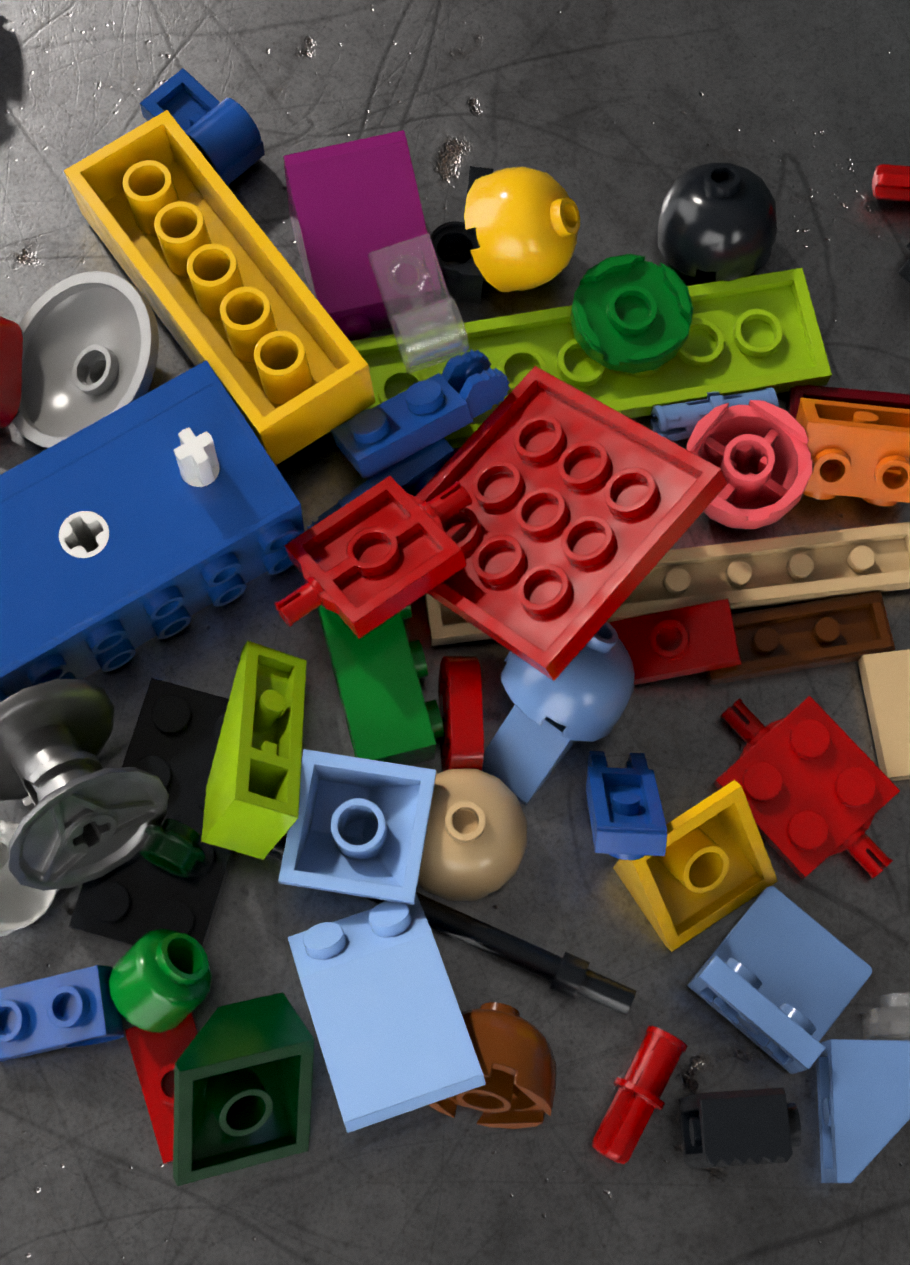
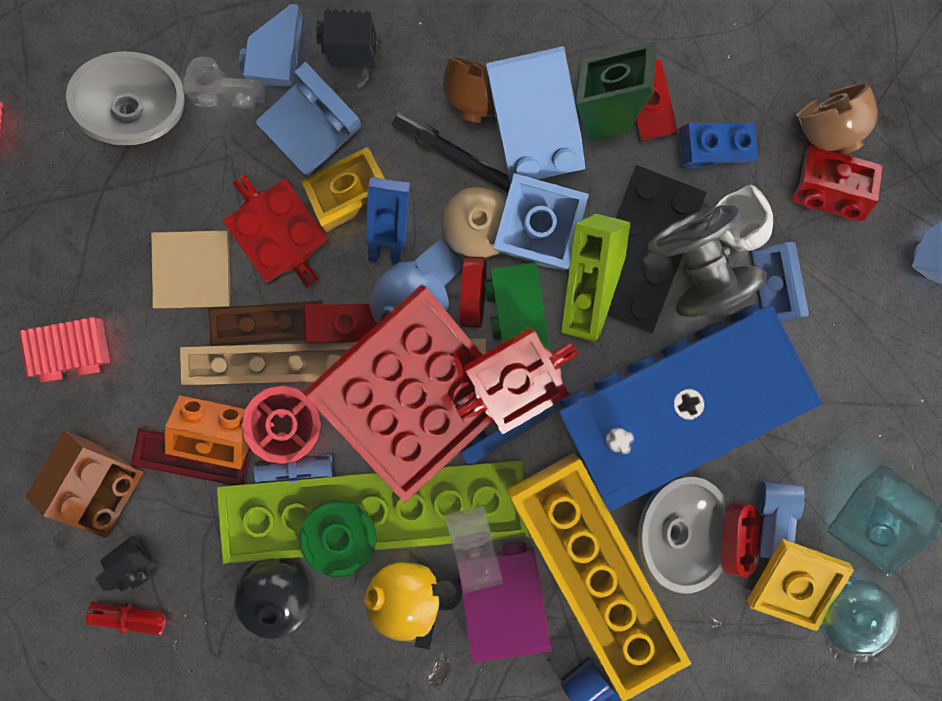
camera: 165 degrees left, 15 degrees up
green head [108,928,212,1033] -> none
dark green plate [140,818,206,877] -> none
blue hinge [331,349,510,479] -> none
red axle [592,1025,688,1164] -> none

